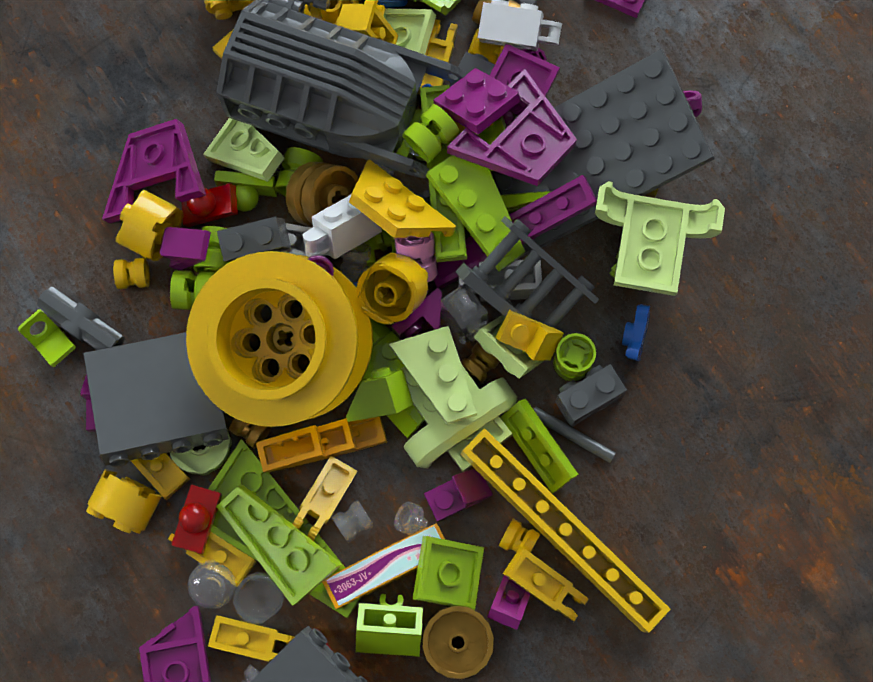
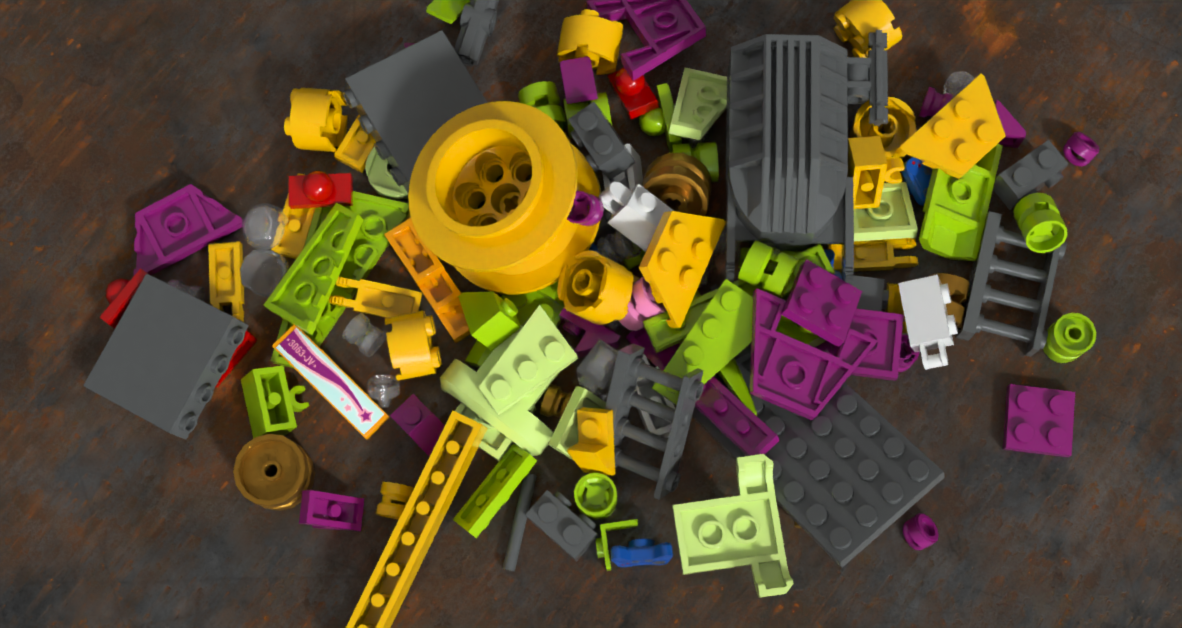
camera: 75 degrees right, 0 degrees up
yellow wheel [113,257,150,289] -> none
lime tile [413,536,484,610] -> none
yellow hinge [503,547,589,622] -> none
none -> yellow brick [385,311,442,381]
none -> lime bracket [595,519,638,571]

